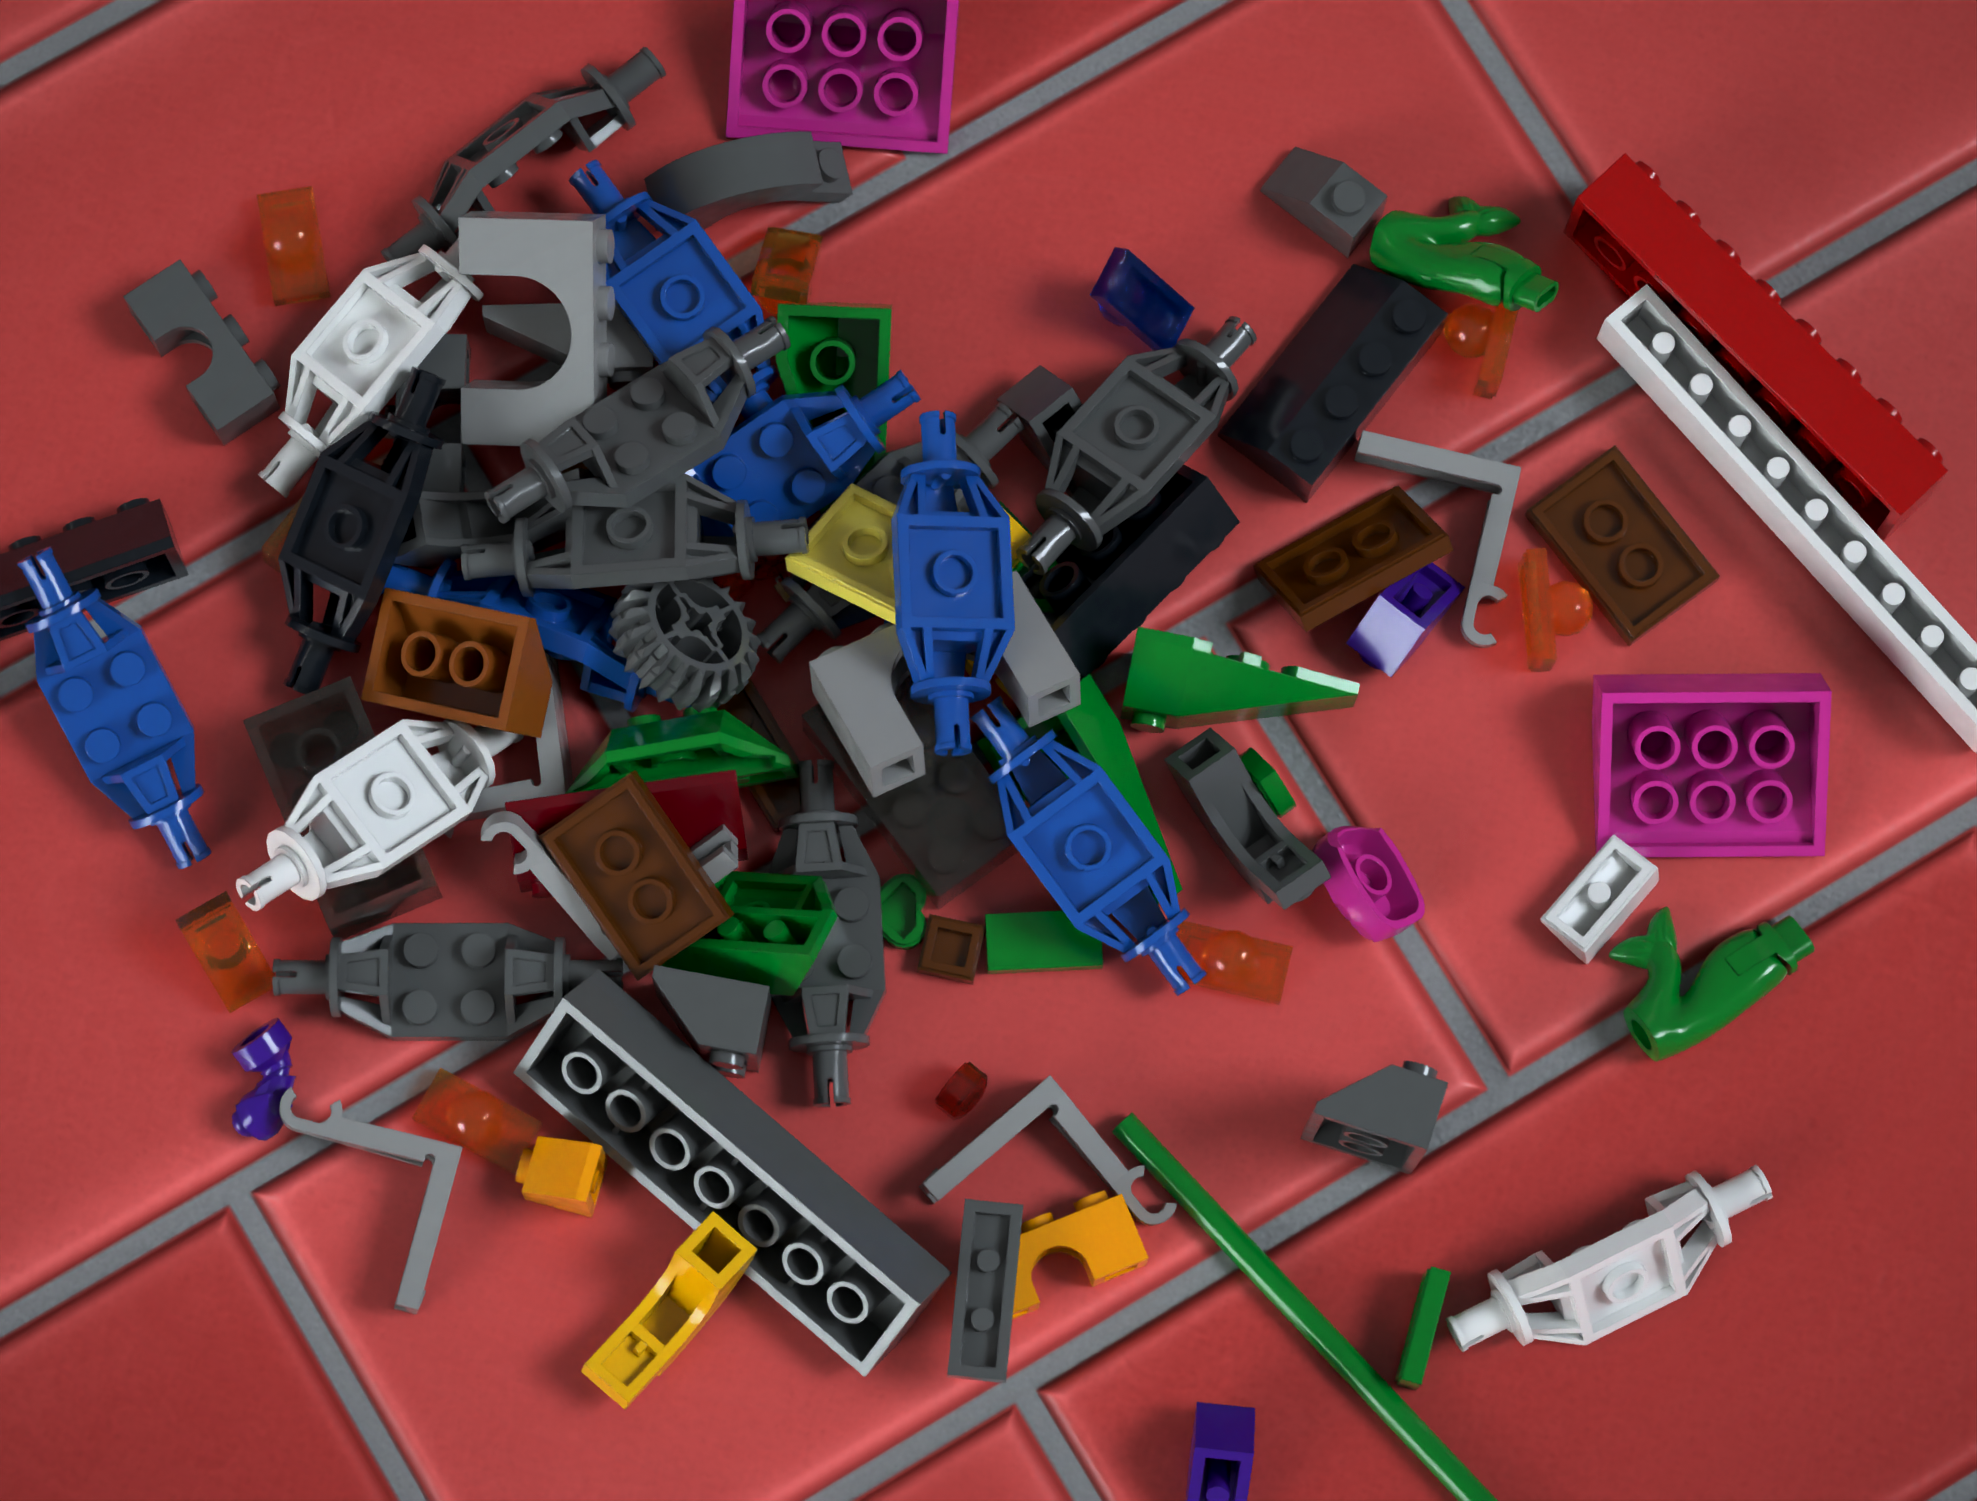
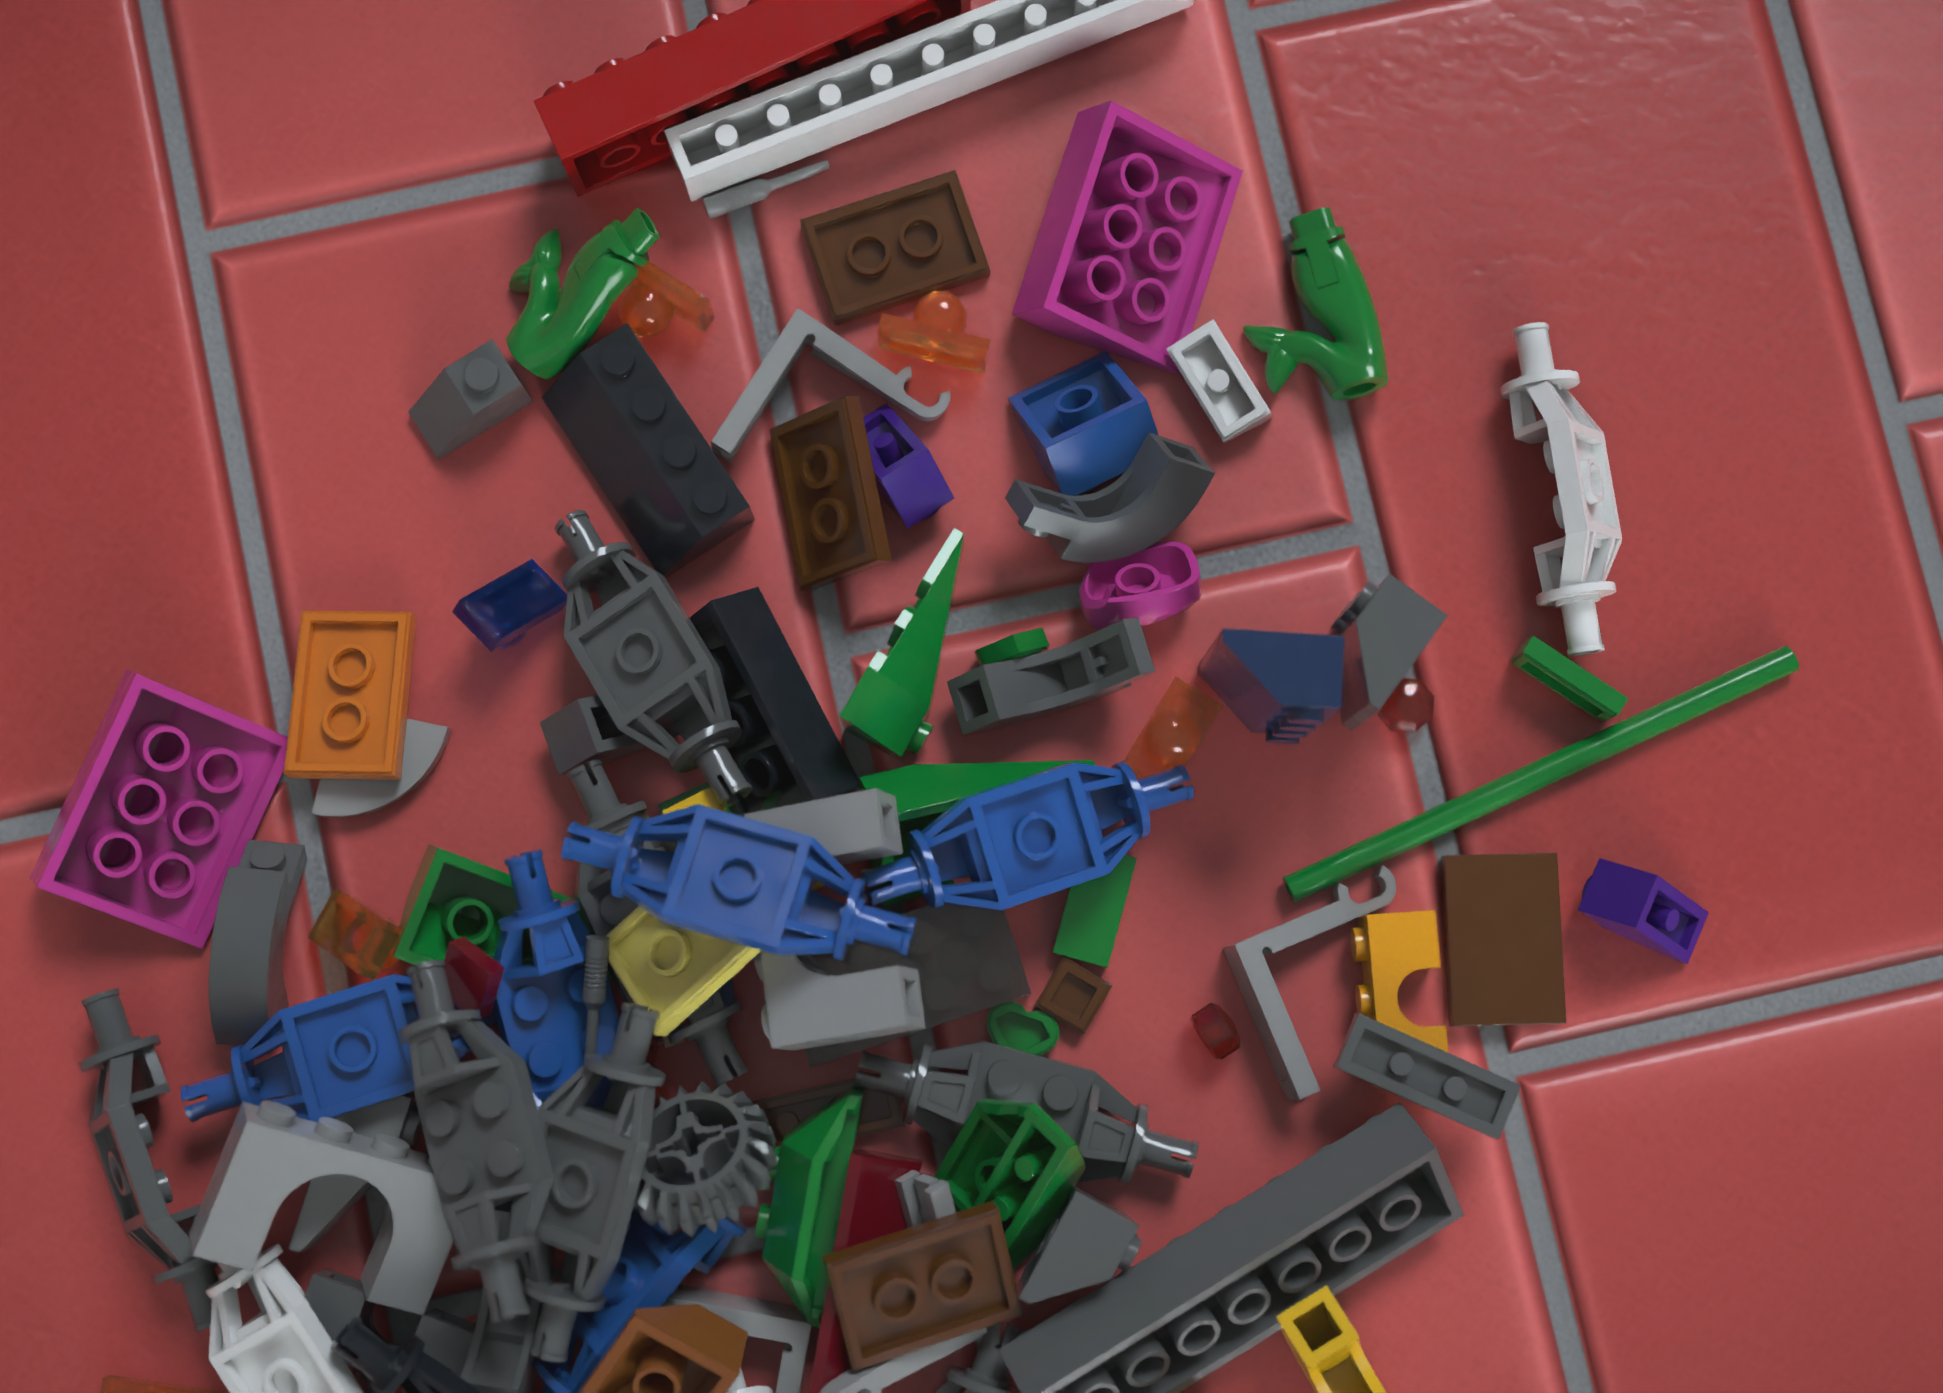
camera: 70 degrees left, 5 degrees up
none -> orange tile [284,611,417,780]
none -> light grey tile [311,719,452,818]
none -> dark red tile [444,936,505,1019]
none -> dark grey piece [582,935,610,1059]
none -> light grey piece [702,160,829,219]
none -> dark grey arch [1005,432,1215,563]
none -> blue slope [1008,351,1159,496]
none -> dark blue slope [1199,628,1344,744]
none -> clear red tile [1377,678,1434,733]
none -> reddish brown tile [1441,853,1566,1026]

